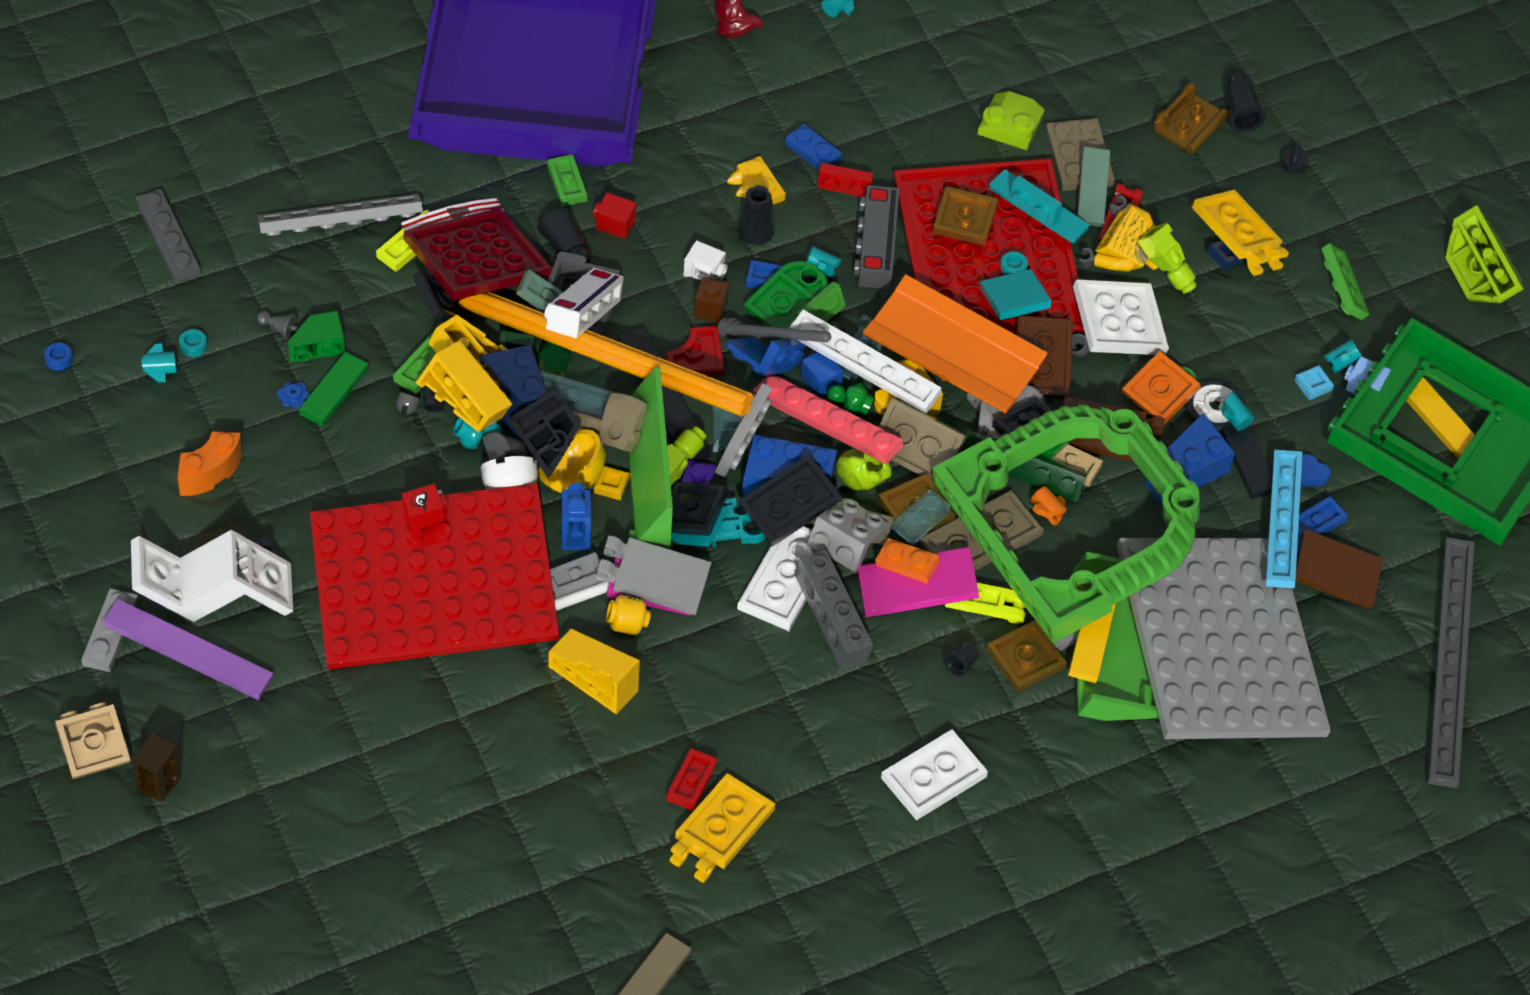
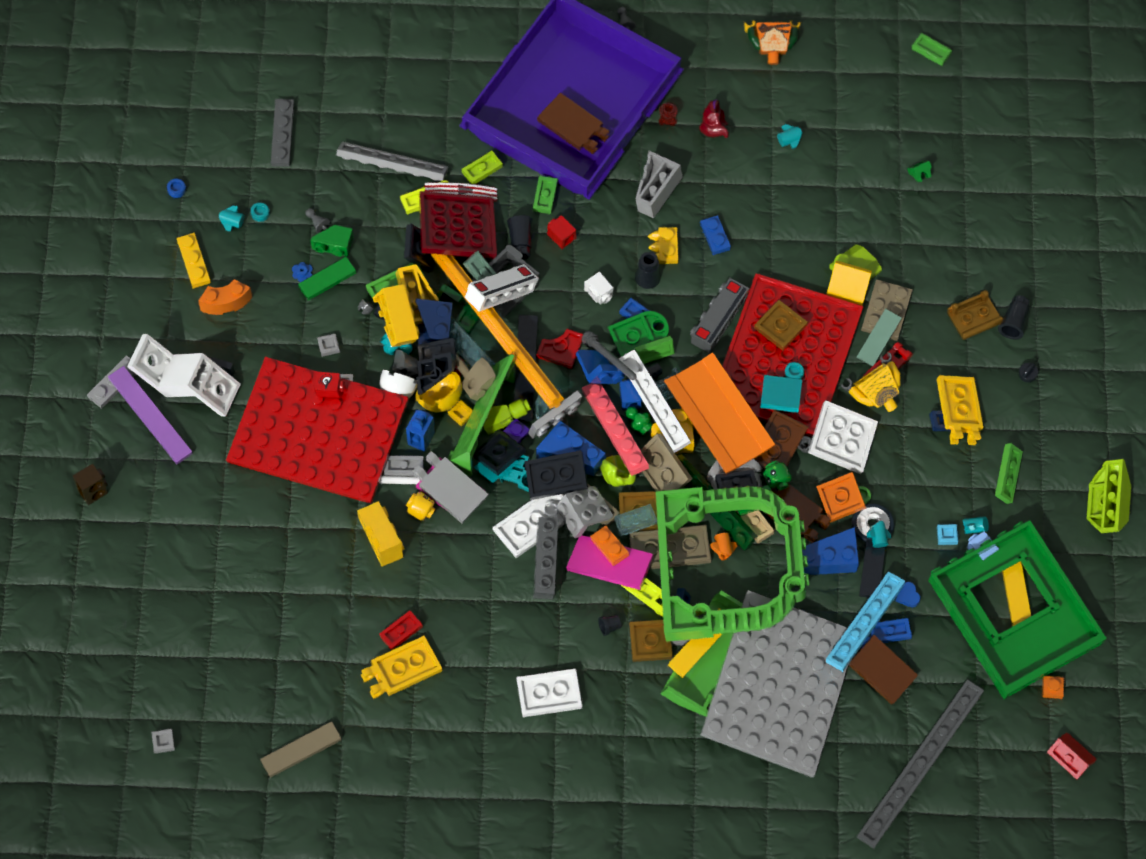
camera: 30 degrees right, 10 degrees up
tan plate [55,702,131,780] -> none
reddish brown brick [694,277,729,323] -> none
teal piece [804,246,842,278] -> none
red plate [818,163,874,197] -> none
teal bracket [989,170,1089,243] -> none
lime piece [1137,223,1197,294] -> none
none -> yellow plate [177,233,211,288]
none -> light grey tile [317,333,340,357]
none -> lime plate [462,151,503,185]
none -> reddish brown tile [537,93,610,154]
none -> light grey wedge [635,151,682,218]
none -> clear red brick [659,103,677,126]
none -> green head [763,461,792,491]
none -> yellow tile [826,260,872,306]

